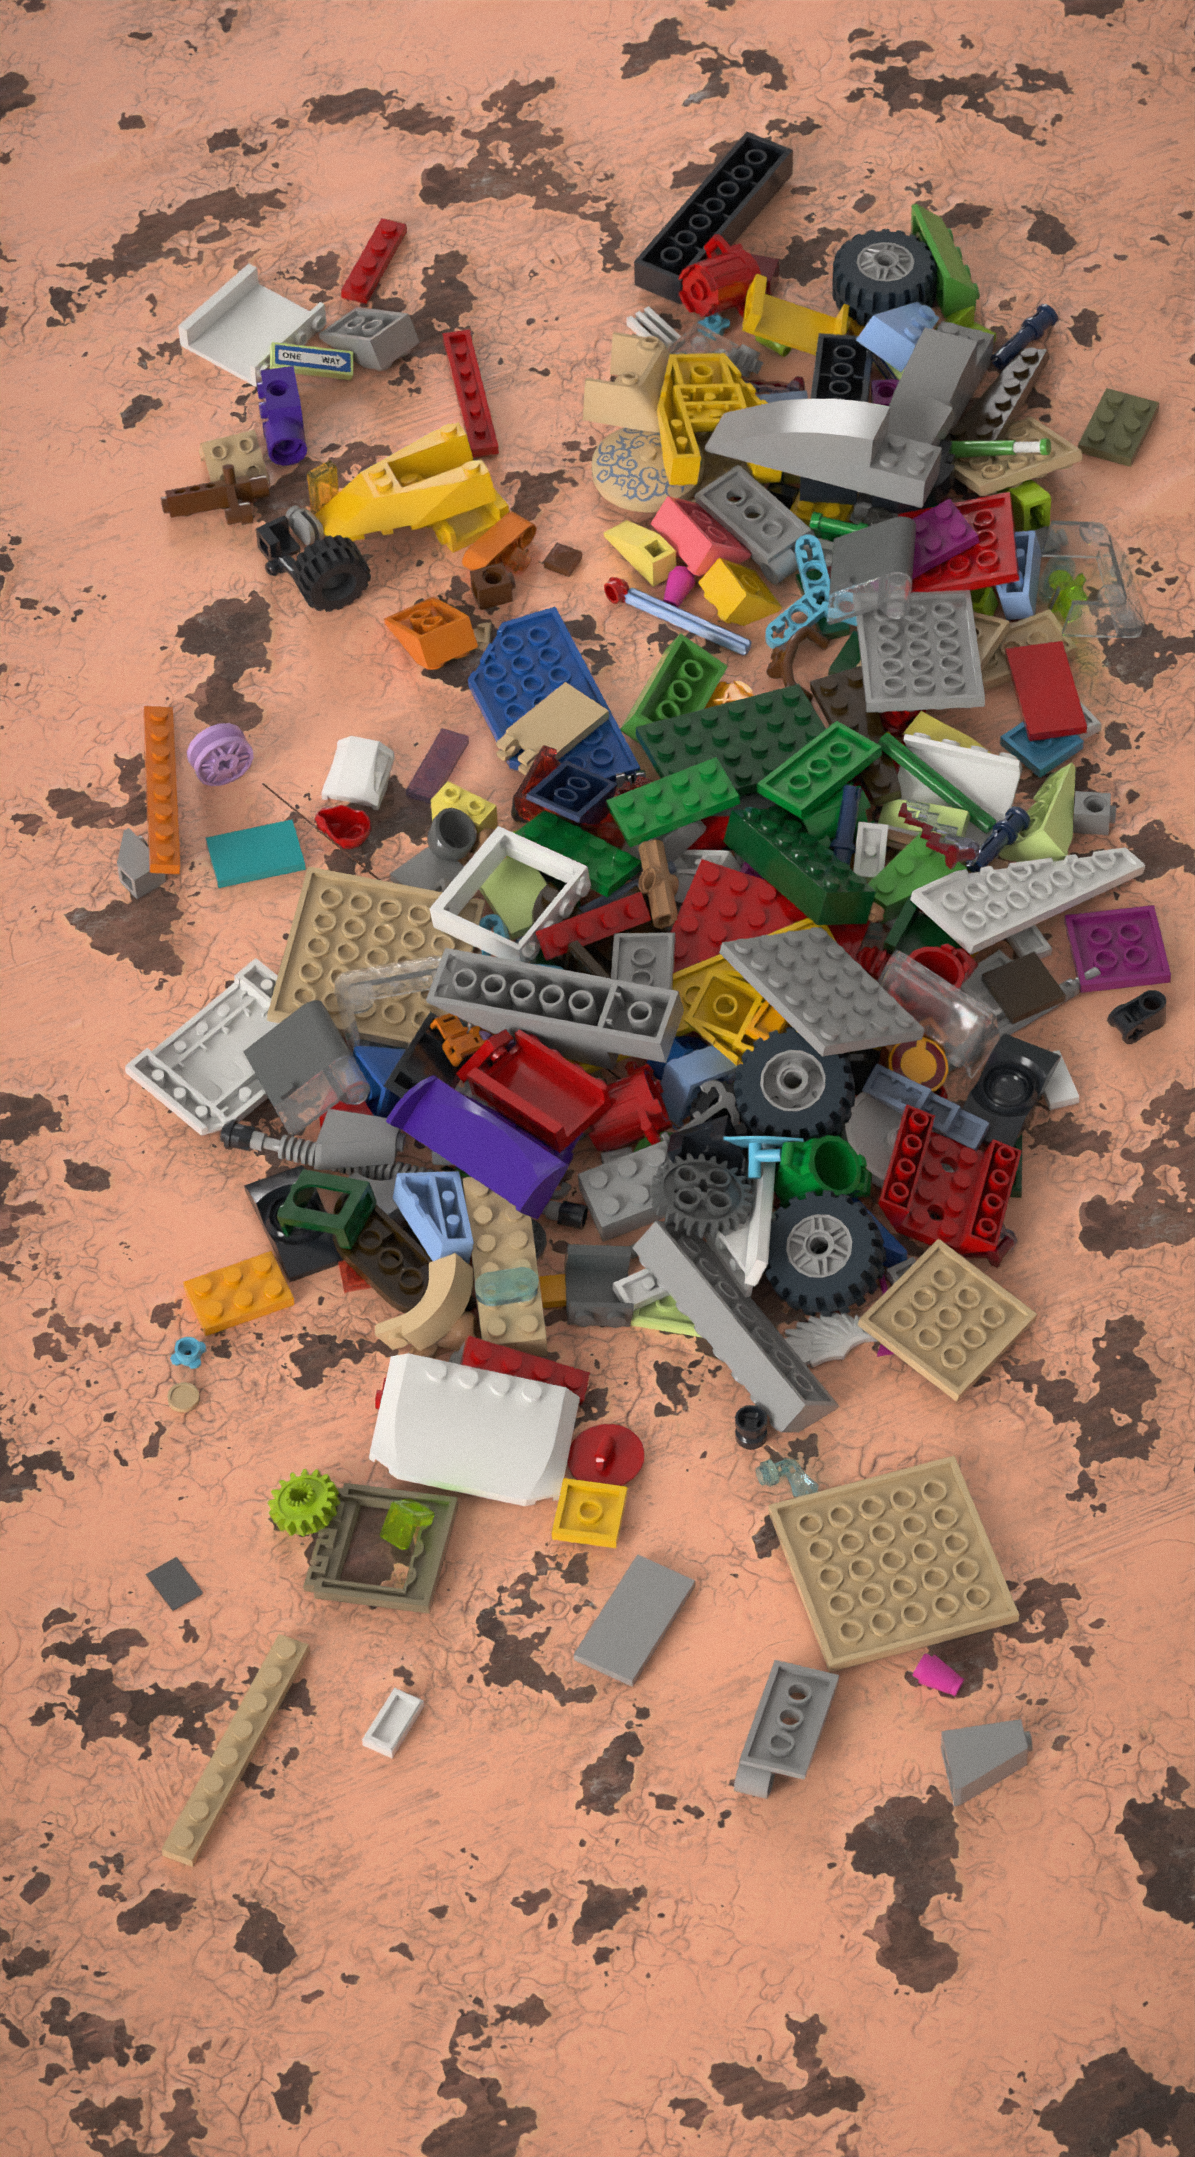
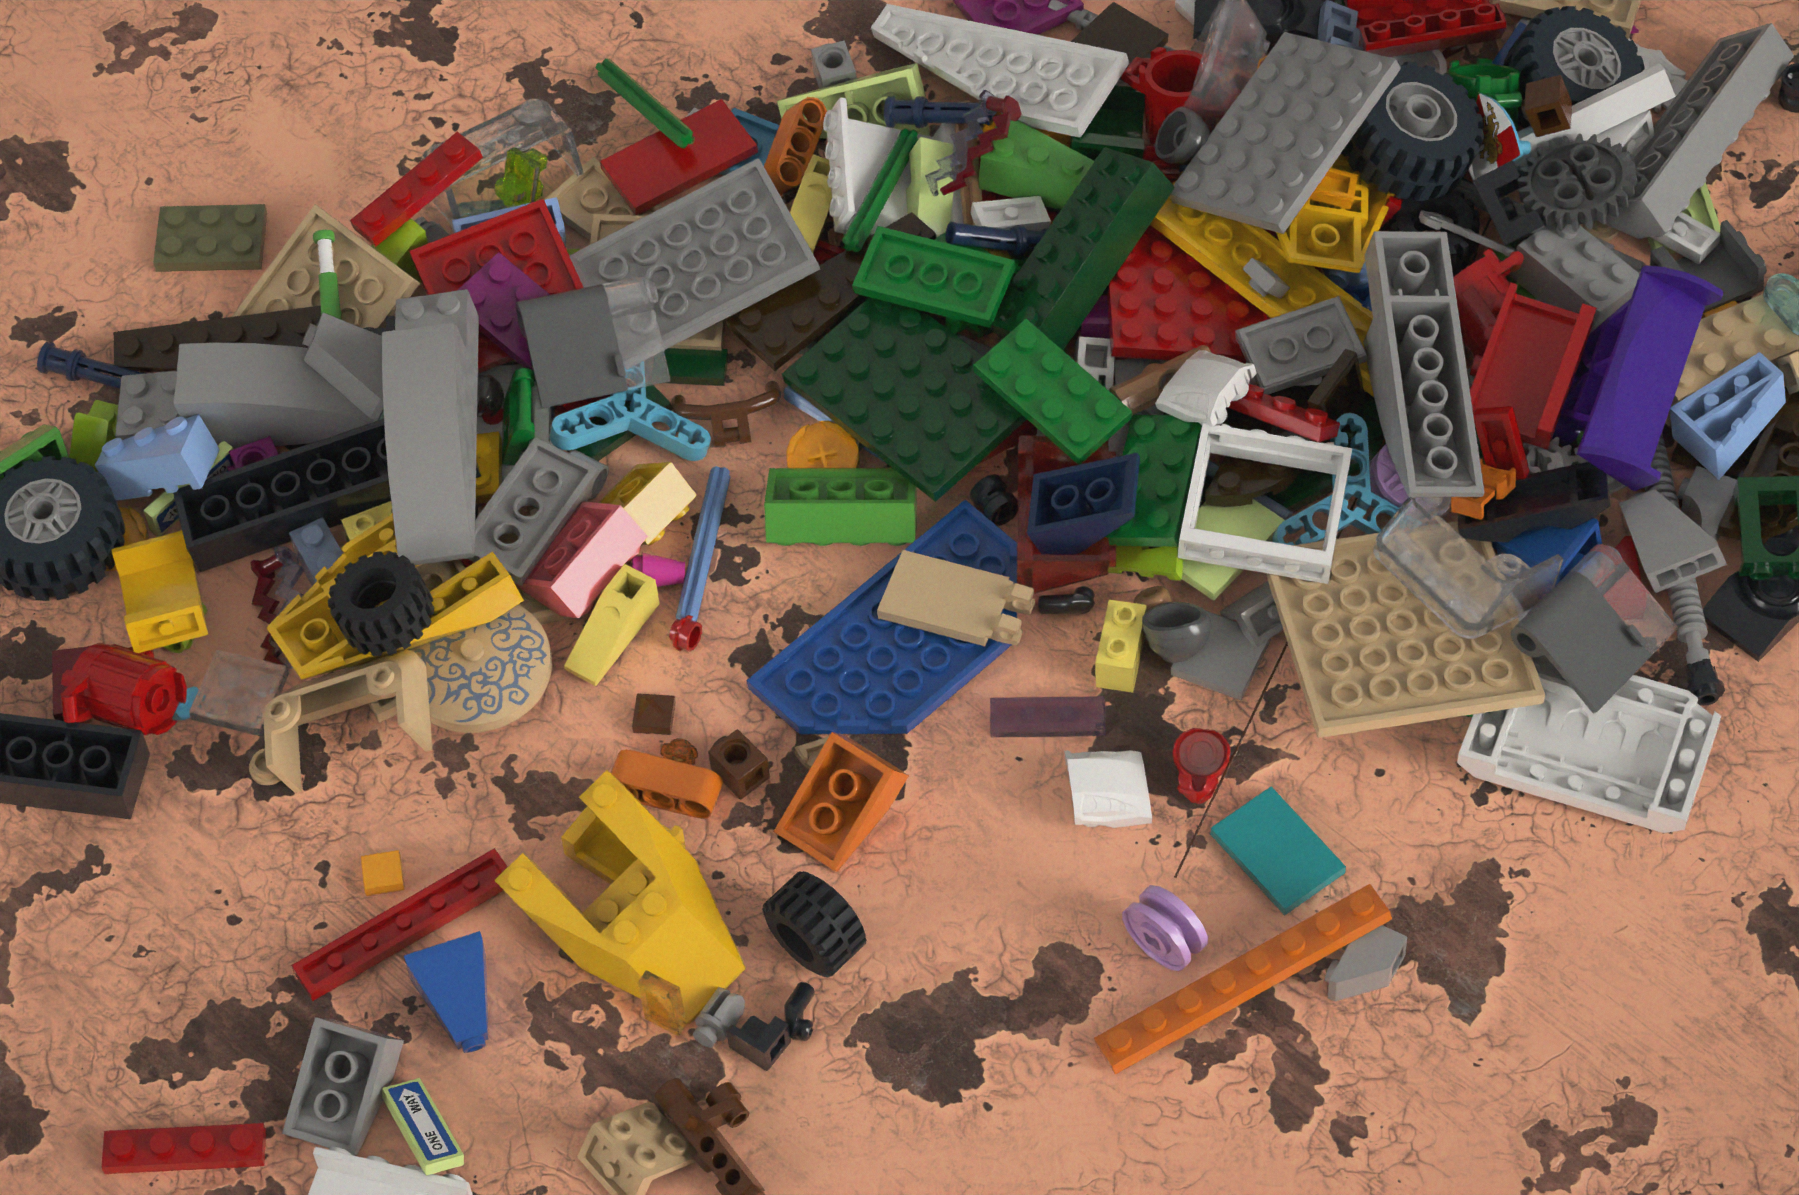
camera: 110 degrees left, 5 degrees up
dark purple brick [256,366,307,466] -> none
white tile [627,306,682,351] -> none
light grey gear [728,344,763,378] -> none
none -> black tyre [328,551,434,656]
none -> red plate [350,131,483,247]
none -> light orange tile [361,850,405,896]
none -> blue slope [404,931,488,1053]
none -> green axle [596,58,695,148]
none -> orange beam [764,97,827,196]
none -> dark grey hat [1155,107,1211,165]
none -> white slope [1155,350,1257,427]
none -> light grey plate [1243,258,1290,299]
none -> reddish brown brick [1521,75,1572,137]

